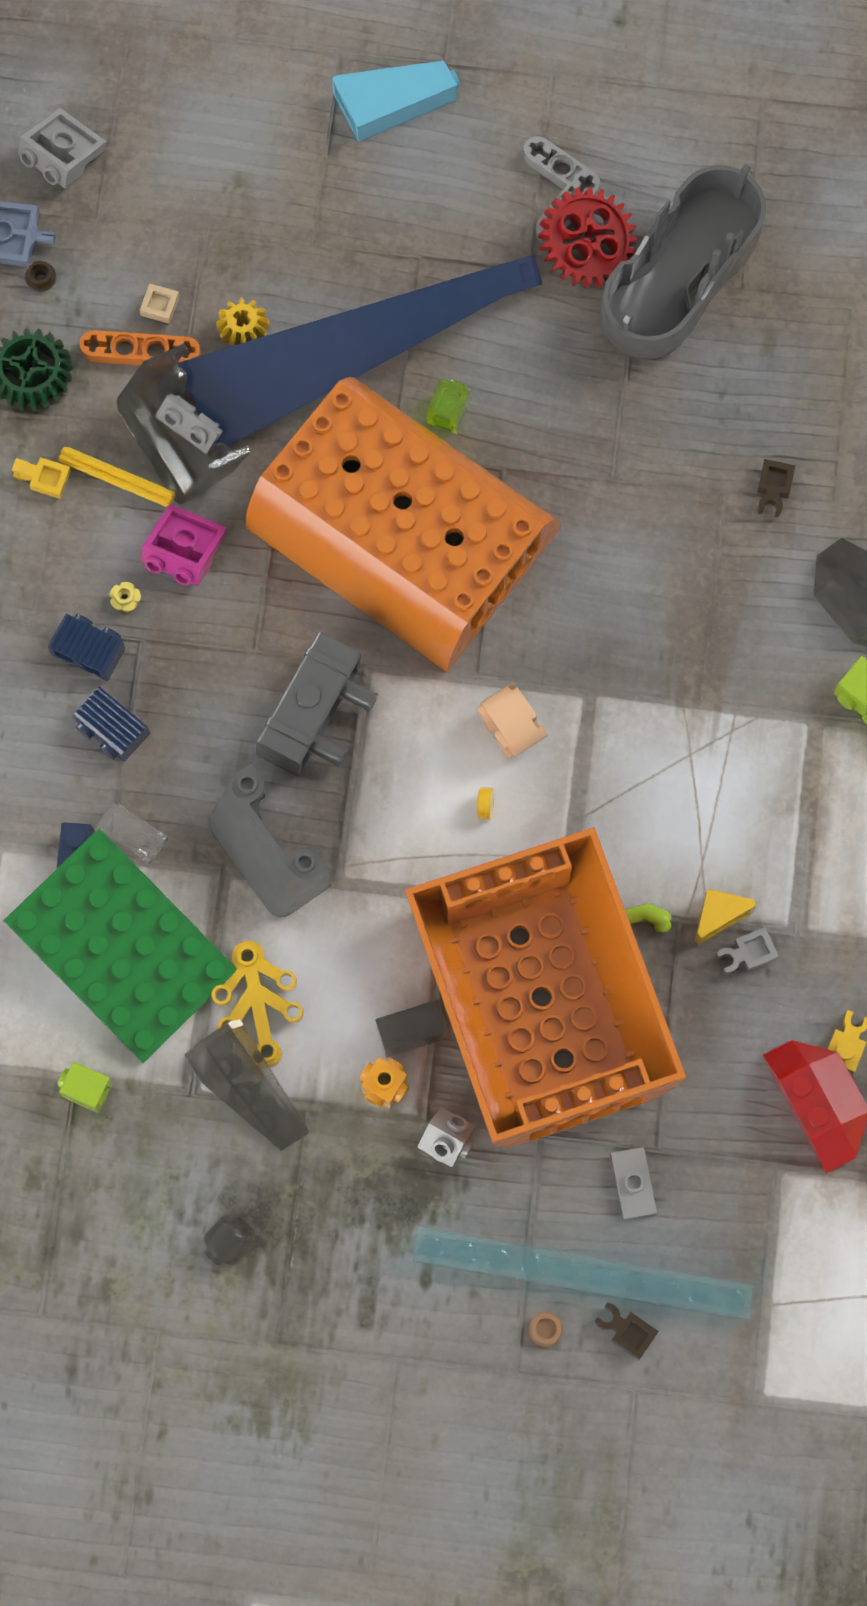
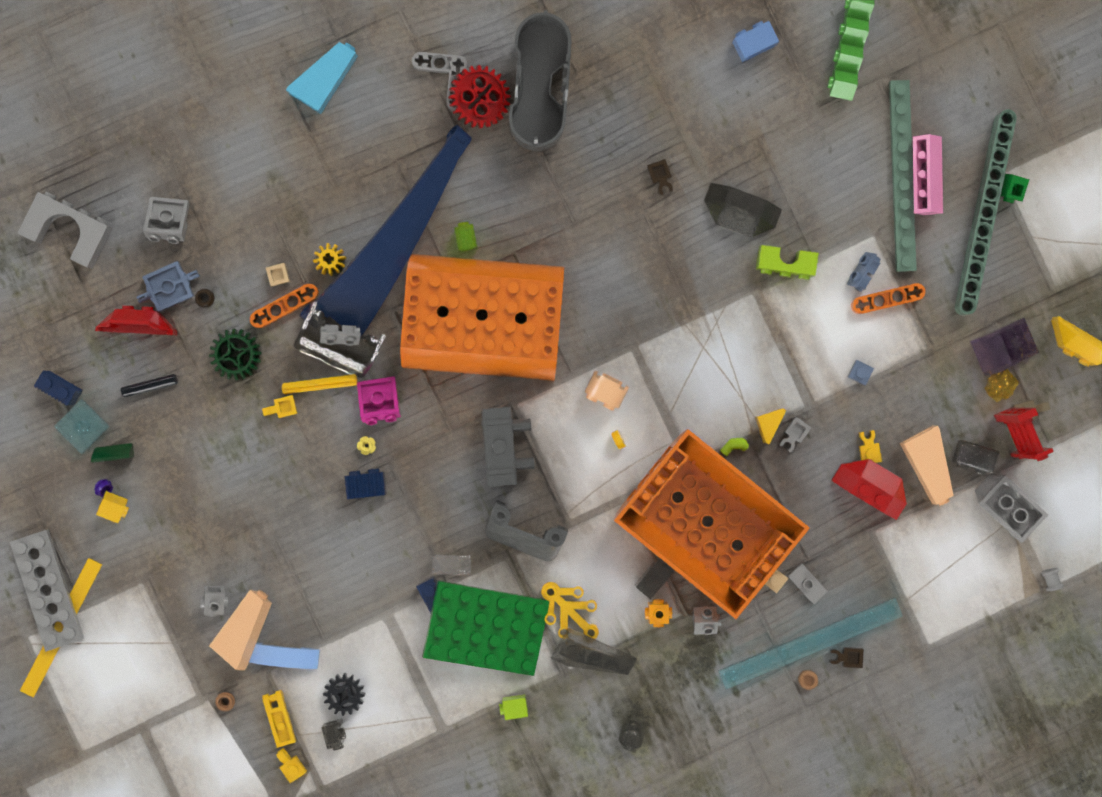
camera: 35 degrees left, 15 degrees up
dark blue brick [74,686,150,762] -> none
none -> tan plate [765,570,788,593]

